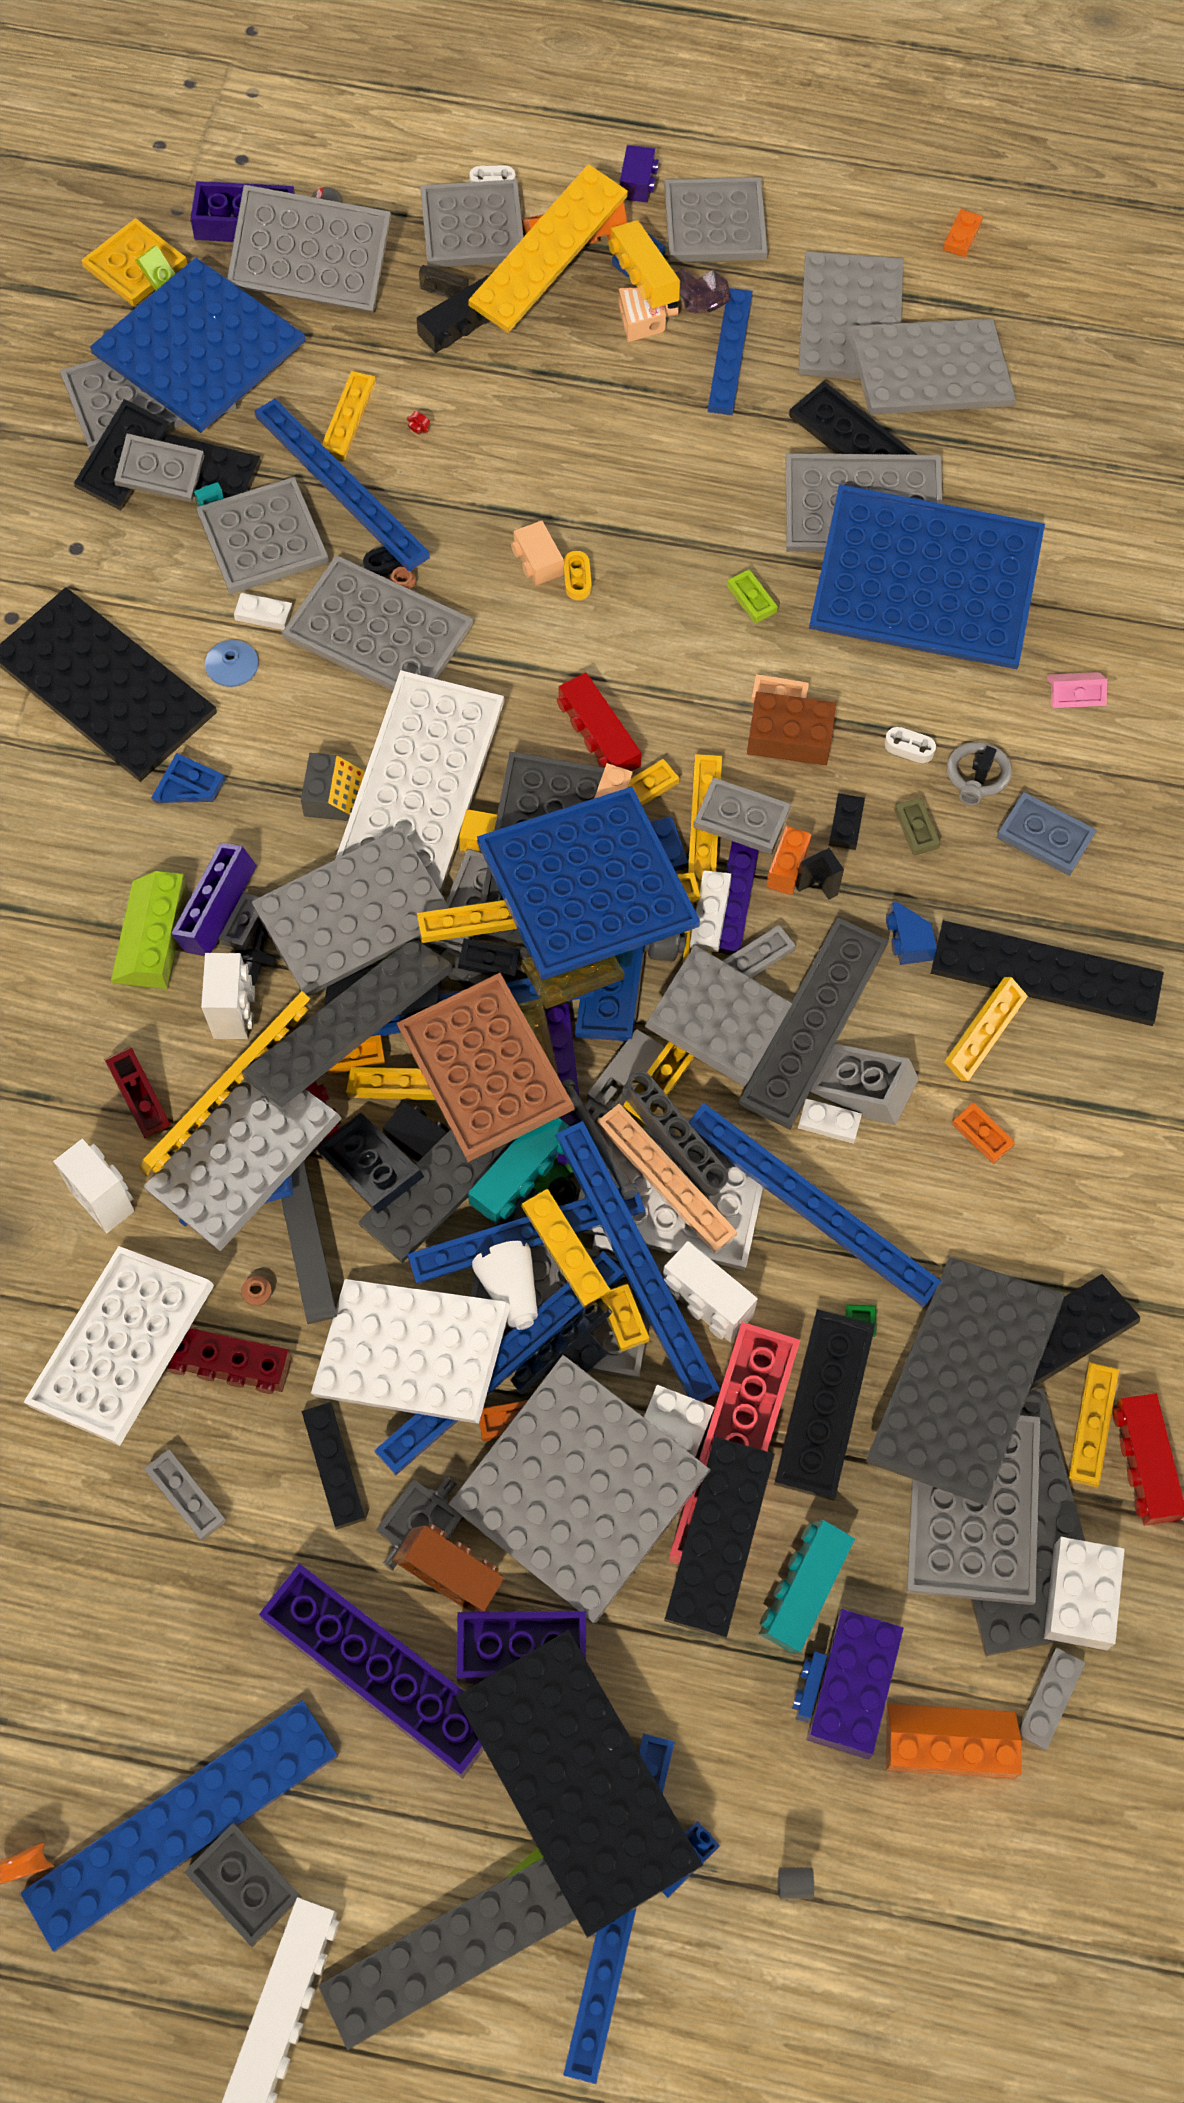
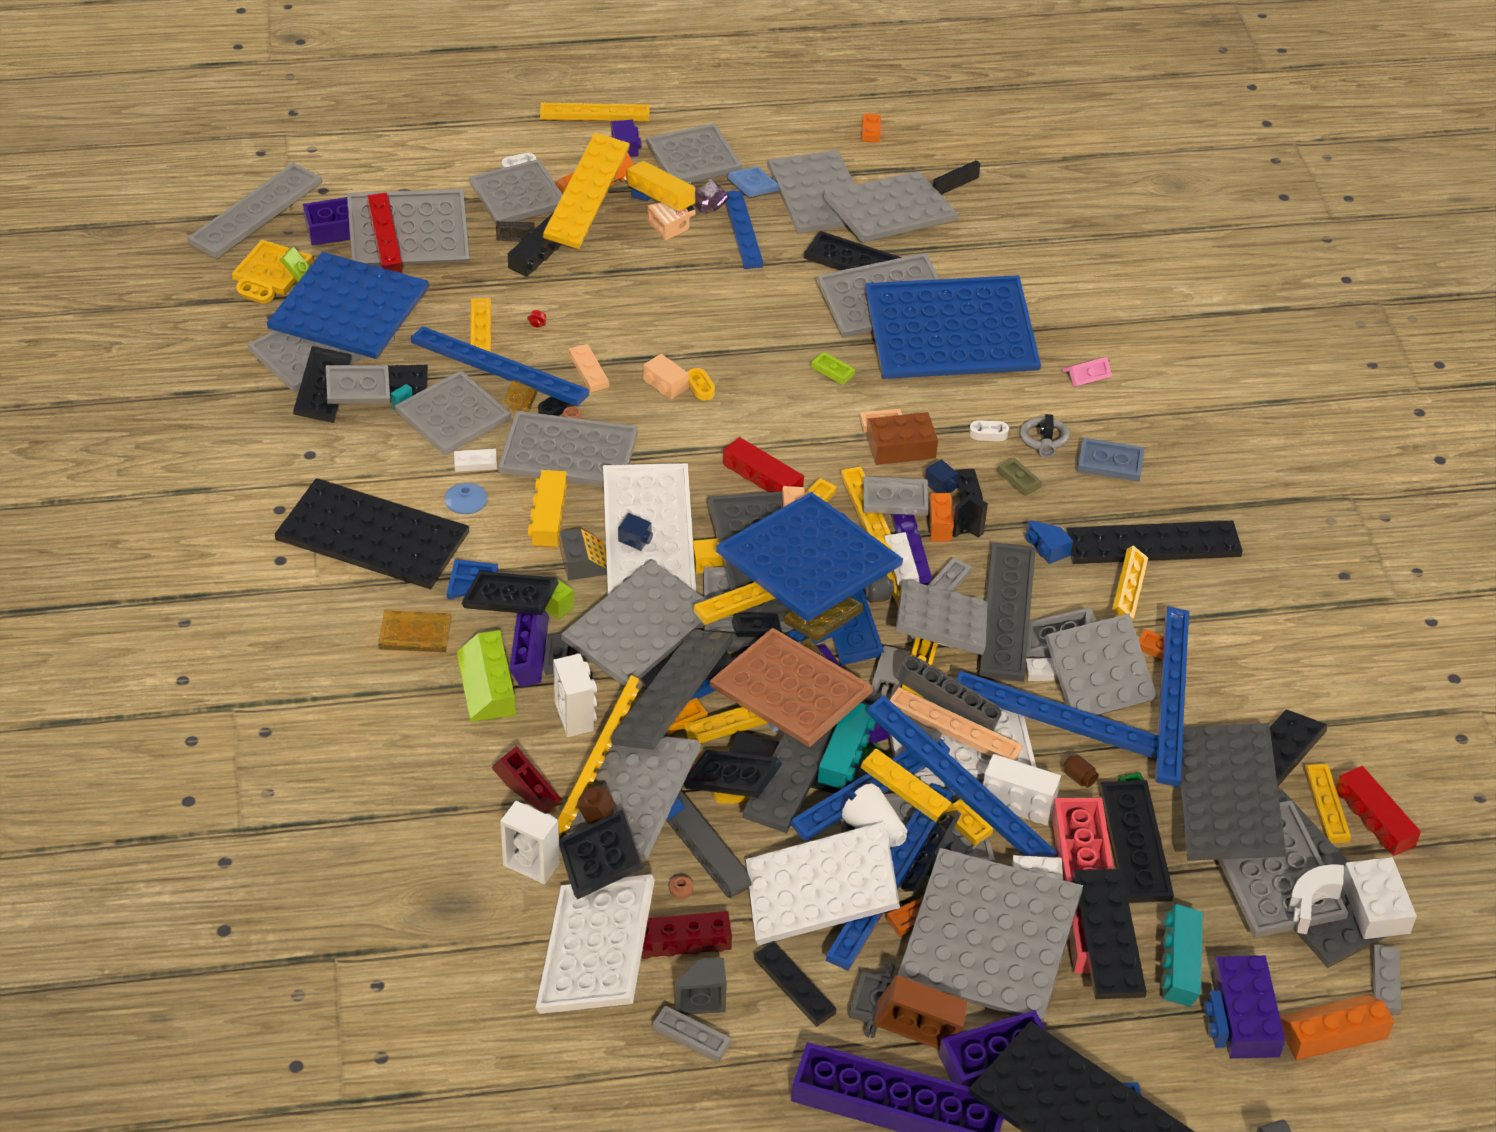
camera: 20 degrees left, 20 degrees down
none -> light grey plate [188,163,322,259]
none -> yellow plate [236,277,275,304]
none -> red brick [367,192,402,273]
none -> clear yellow plate [378,610,451,652]
none -> black tile [462,571,559,615]
none -> clear yellow brick [503,380,538,412]
none -> yellow brick [528,470,567,547]
none -> yellow plate [540,103,650,122]
none -> lime brick [545,579,574,620]
none -> black plate [559,809,644,900]
none -> light nougat plate [569,344,609,392]
none -> reddish brown brick [577,787,616,824]
none -> dark blue brick [618,513,653,551]
none -> dark grey slope [675,957,727,1015]
none -> medium blue tile [728,166,779,197]
none -> dark blue brick [925,459,958,493]
none -> black tile [933,160,981,195]
none -> light grey plate [1045,614,1158,716]
none -> reddish brown brick [1064,755,1099,788]
none -> blue plate [1155,606,1189,787]
none -> white arch [1288,865,1344,934]

